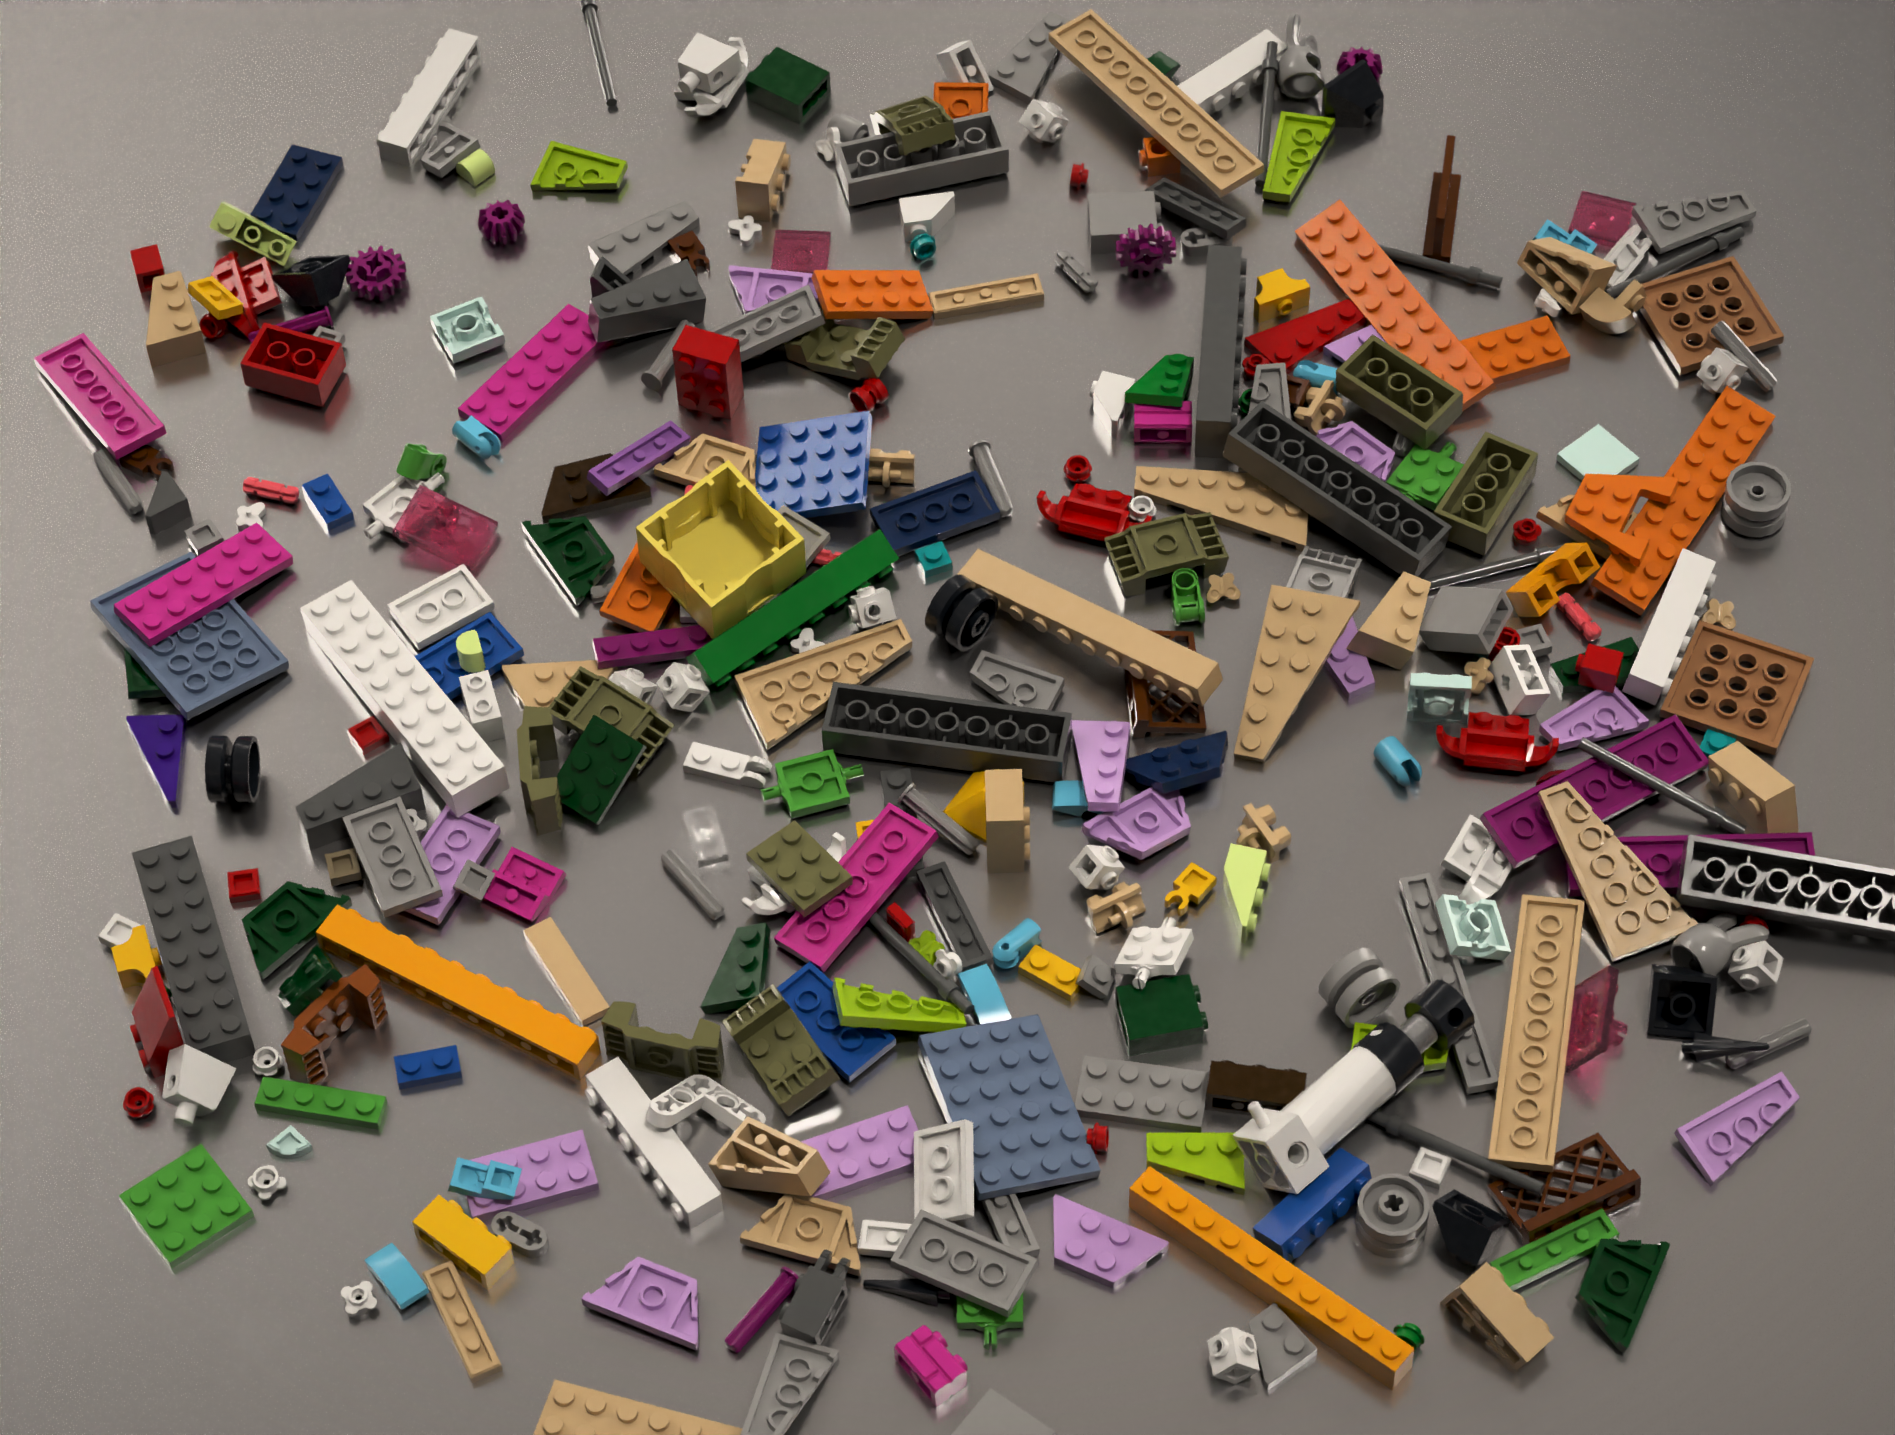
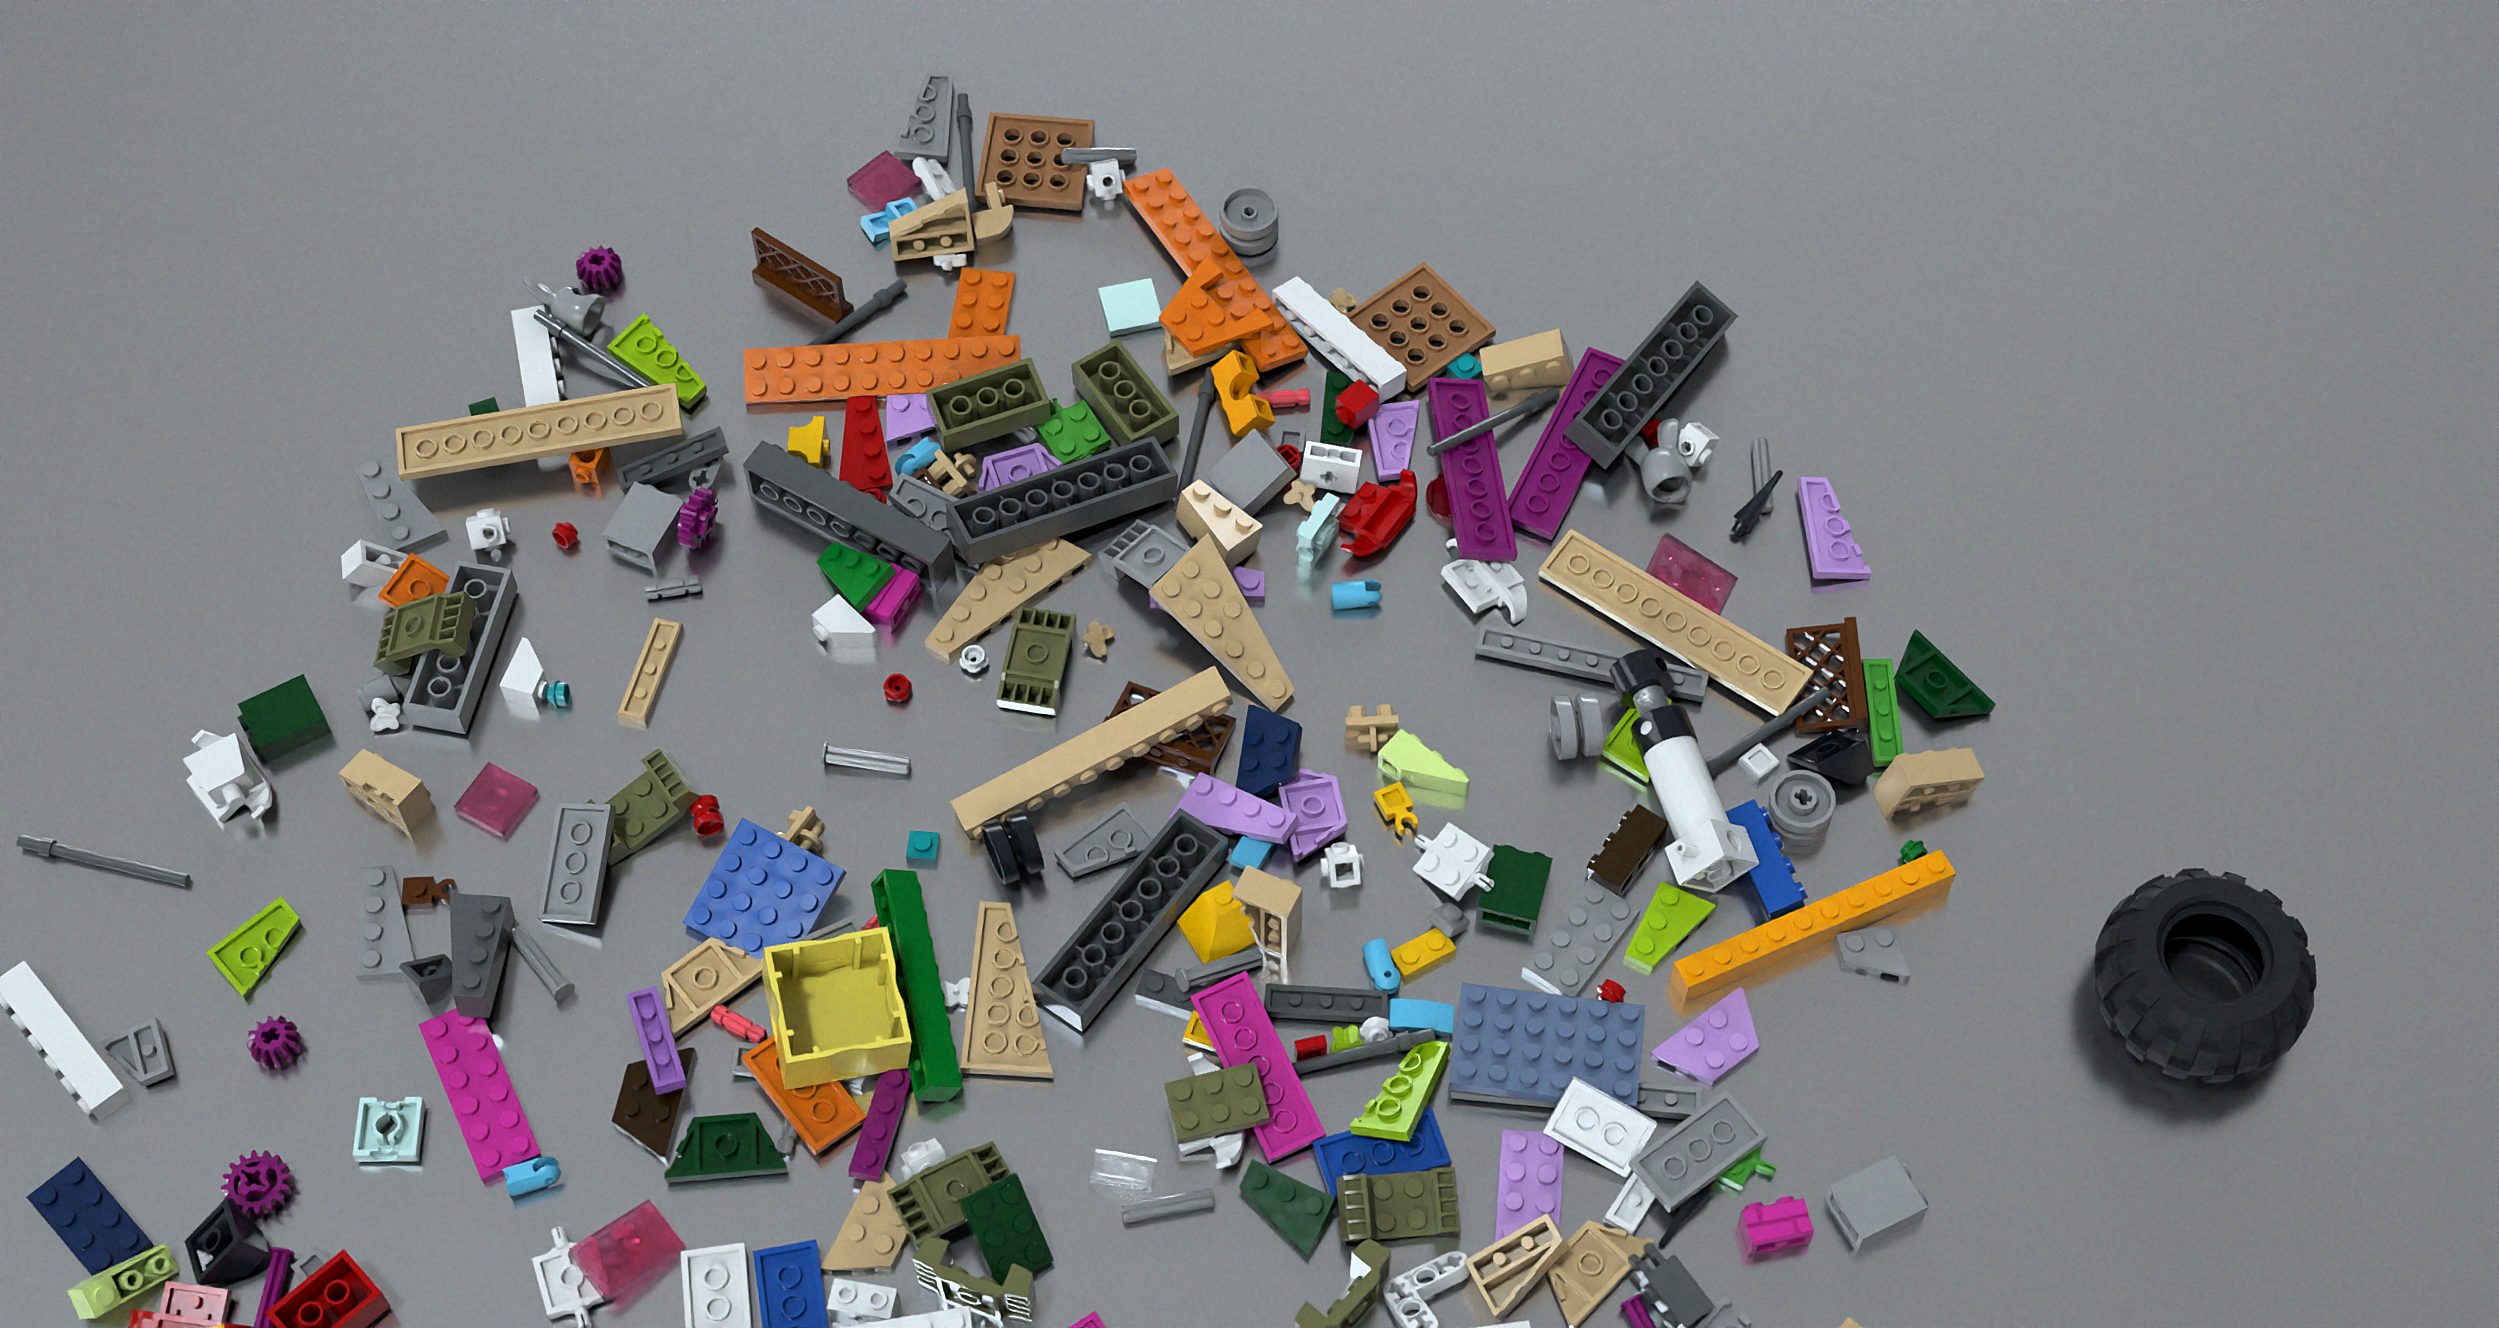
camera: 65 degrees left, 5 degrees up
bright green piece [396,443,447,480] -> none
yellowish green brick [456,149,495,187] -> none
yellowish green brick [456,630,486,673] -> none
white brick [656,662,710,712] -> none
red brick [672,325,744,420] -> none
white hinge [683,742,772,789] -> none
white piece [728,215,762,247] -> none
lavender wing [728,265,820,314] -> none
bright green plate [760,749,864,819] -> none
orange plate [811,270,933,319] -> none
white brick [848,586,897,630] -> none
dark blue plate [870,470,1000,556] -> none
red plate [1037,483,1152,541] -> none
tan hips [1086,882,1146,934] -> none
bright green piece [1171,568,1205,626] -> none
white brick [1207,1327,1260,1384] -> none
black slope [1321,59,1384,128] -> none
light aqua brick [1435,894,1511,961] -> none
red plate [1513,518,1542,546] -> none
tan wing [1538,781,1698,962] -> none
black slope [1647,964,1718,1038] -> none

